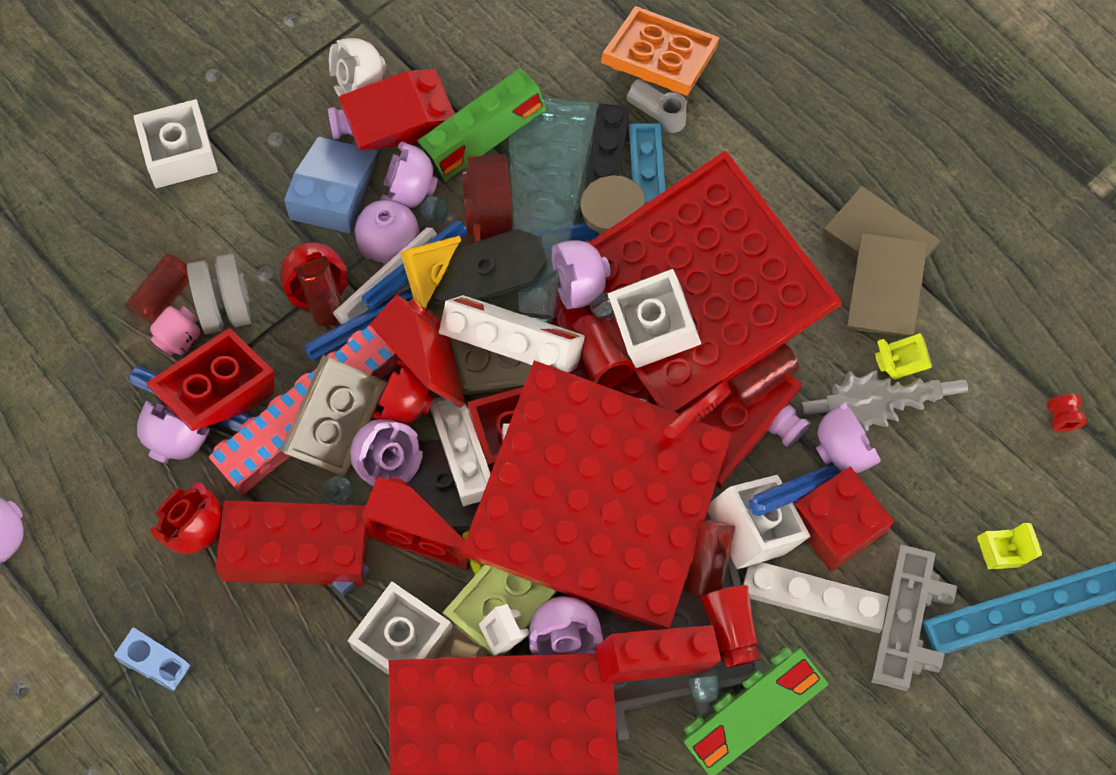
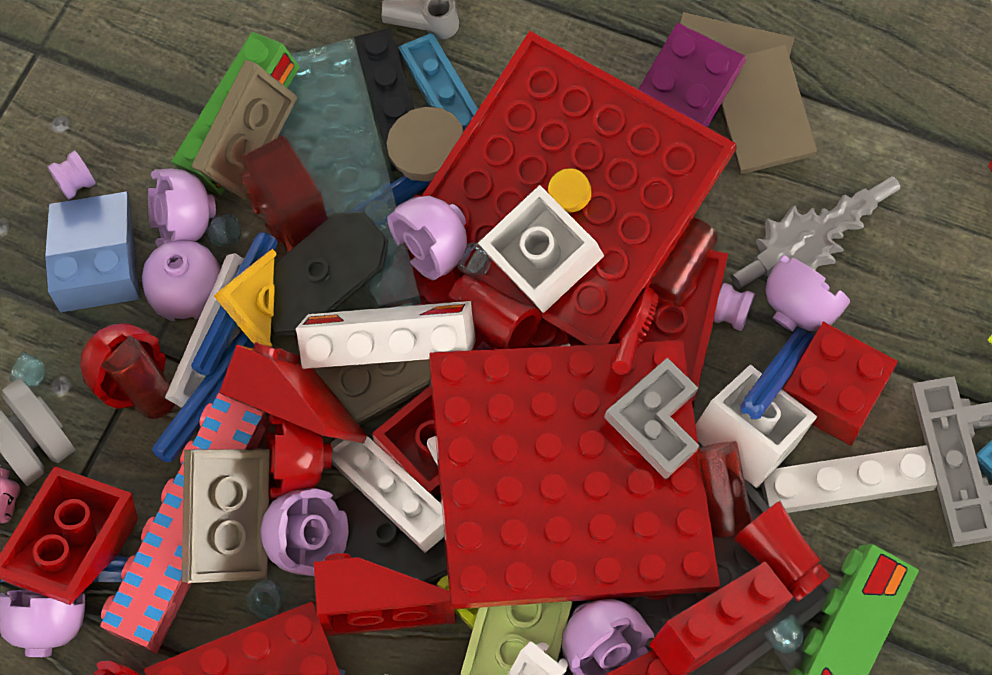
camera: 20 degrees left, 0 degrees up
white cylinder [329,38,386,97] -> none
red slope [339,69,455,150] -> none
neon yellow bracket [875,333,932,380] -> none
none -> clear light blue hinge [10,352,45,388]
none -> dark tan tile [191,60,298,200]
none -> yellow tile [548,168,591,212]
none -> light grey plate [604,358,699,479]
none -> magenta plate [638,22,746,127]

